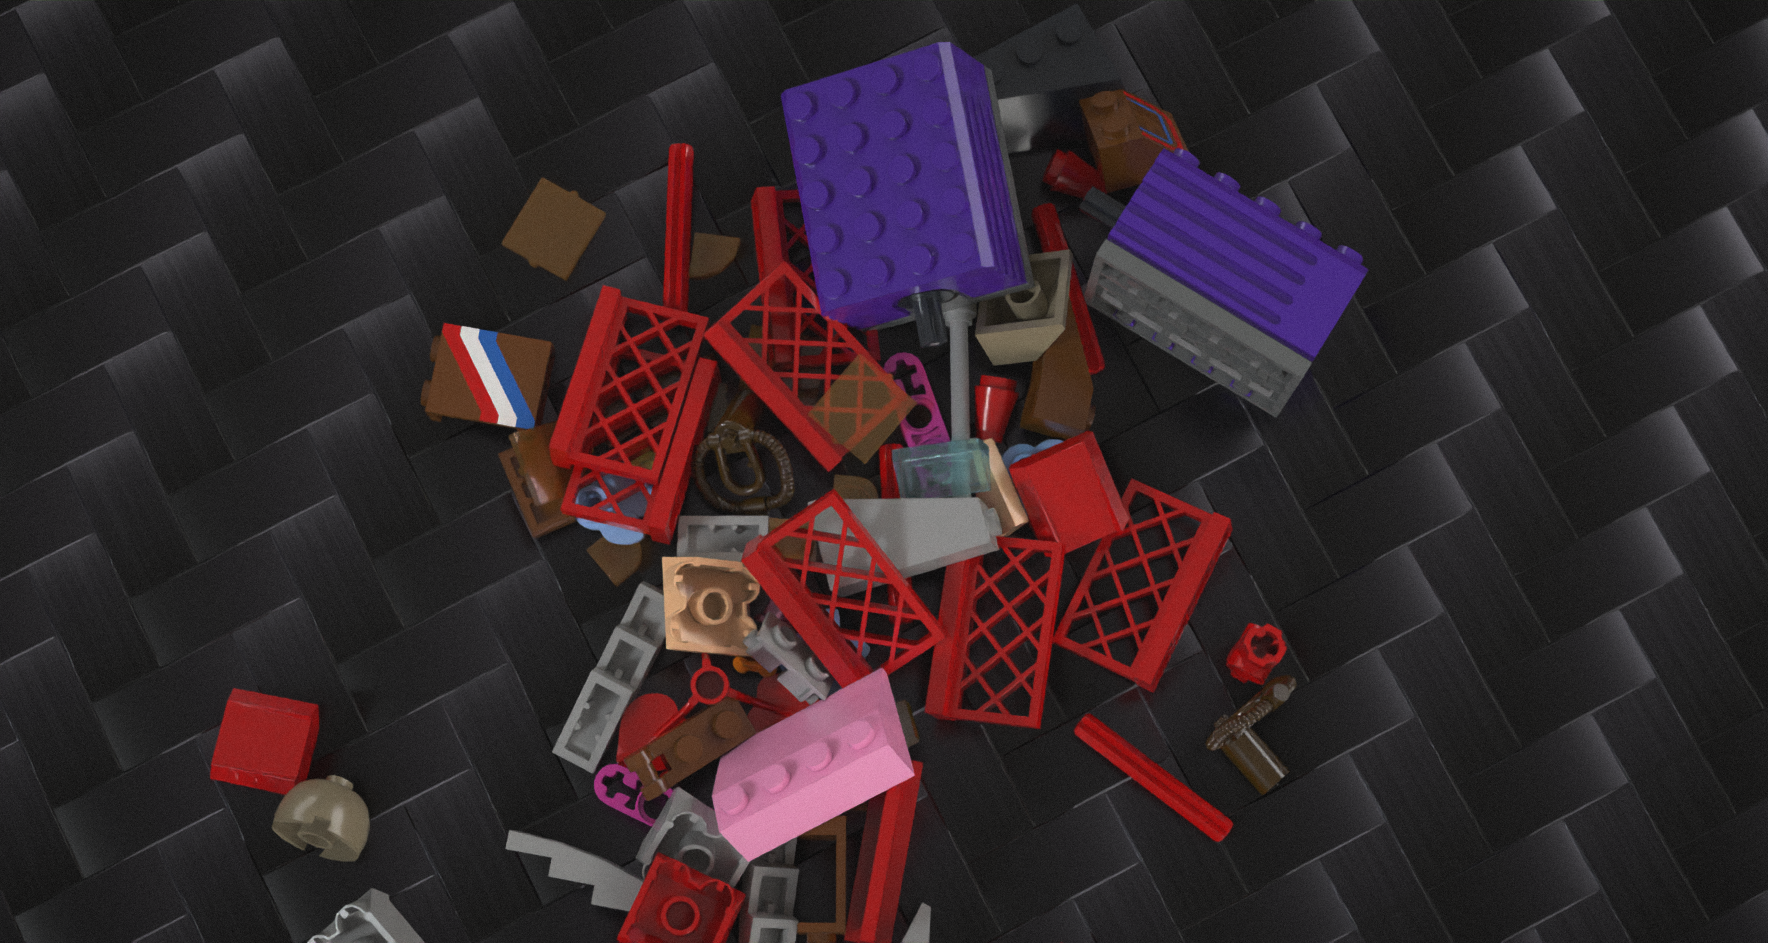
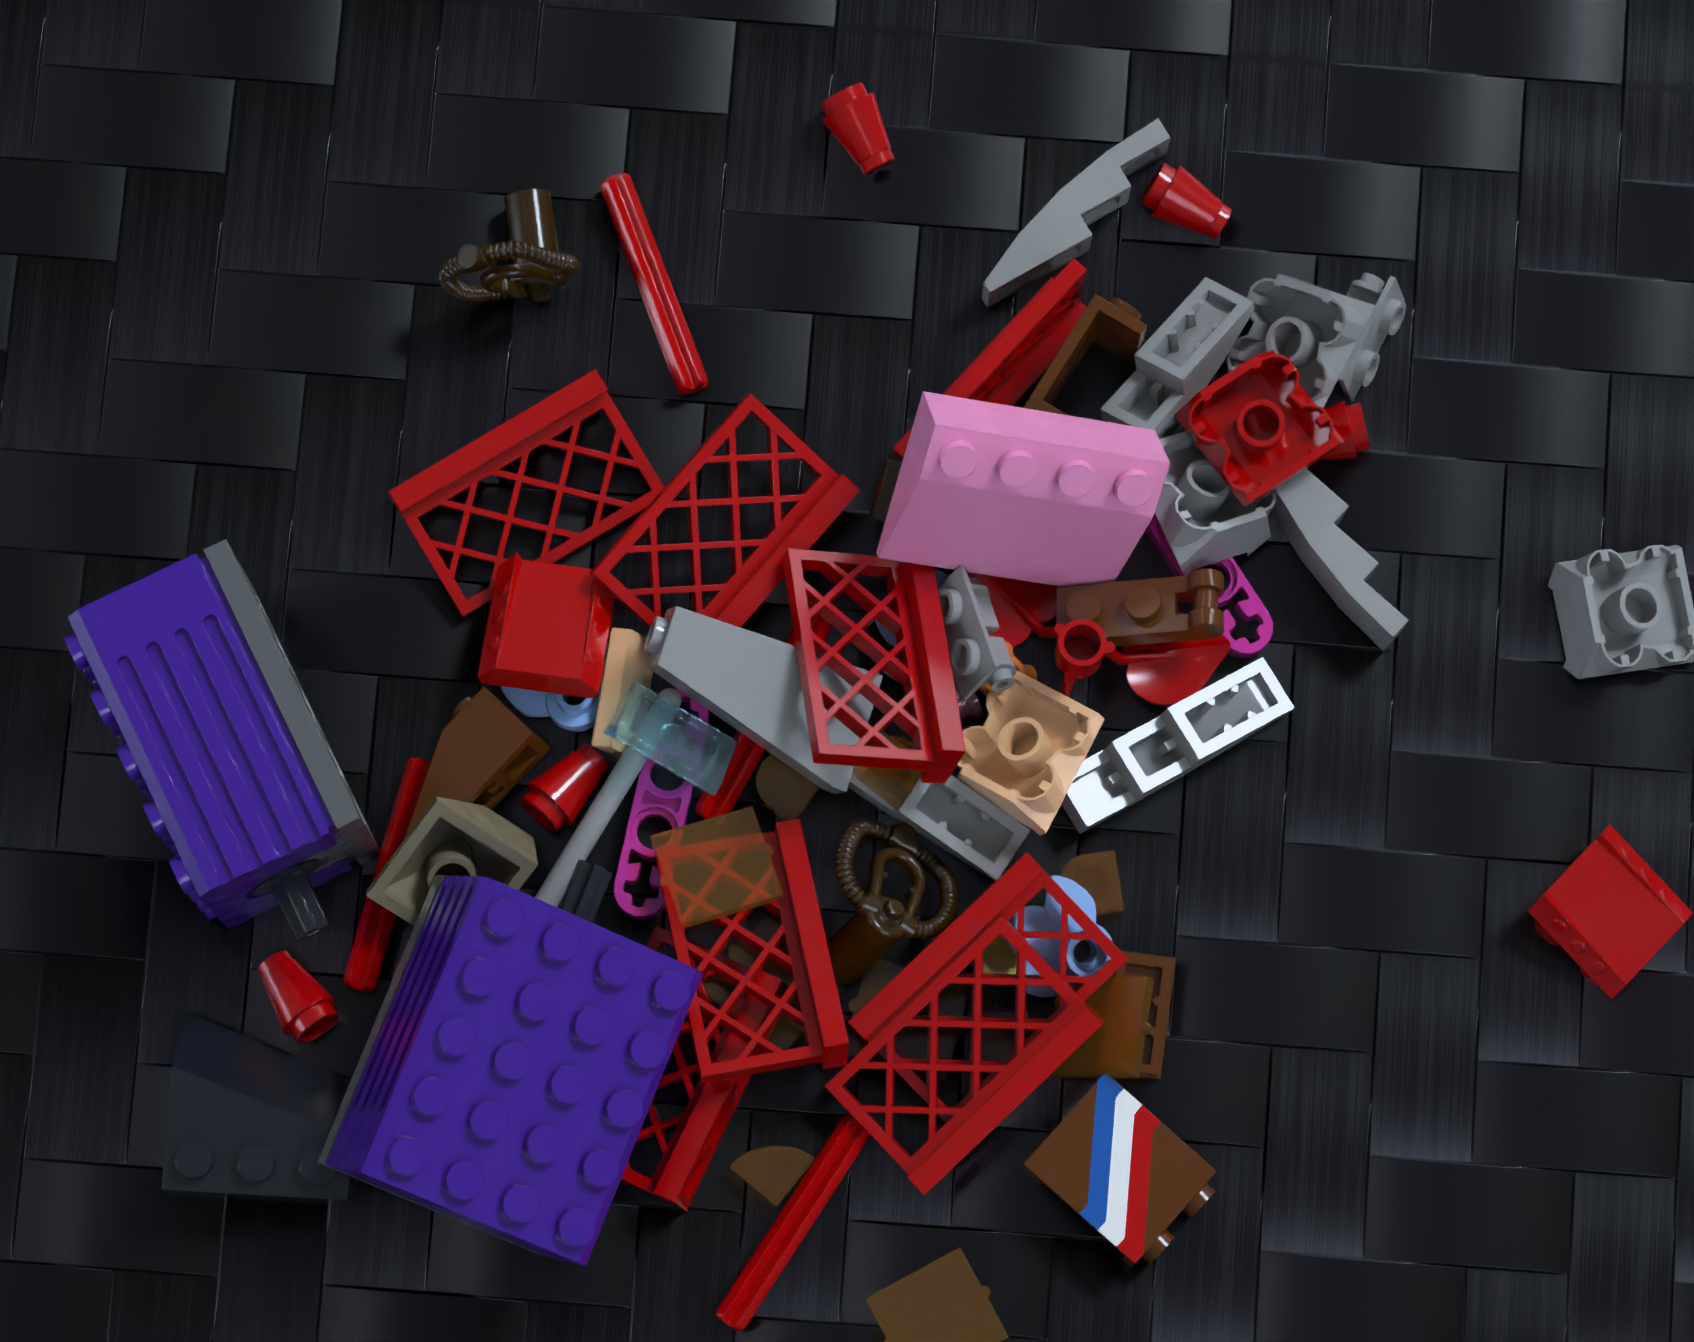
camera: 150 degrees left, 0 degrees up
dark tan cylinder [272,775,370,862] -> none
reddish brown slope [1079,89,1189,193] -> none
red piece [1226,623,1287,685] -> none

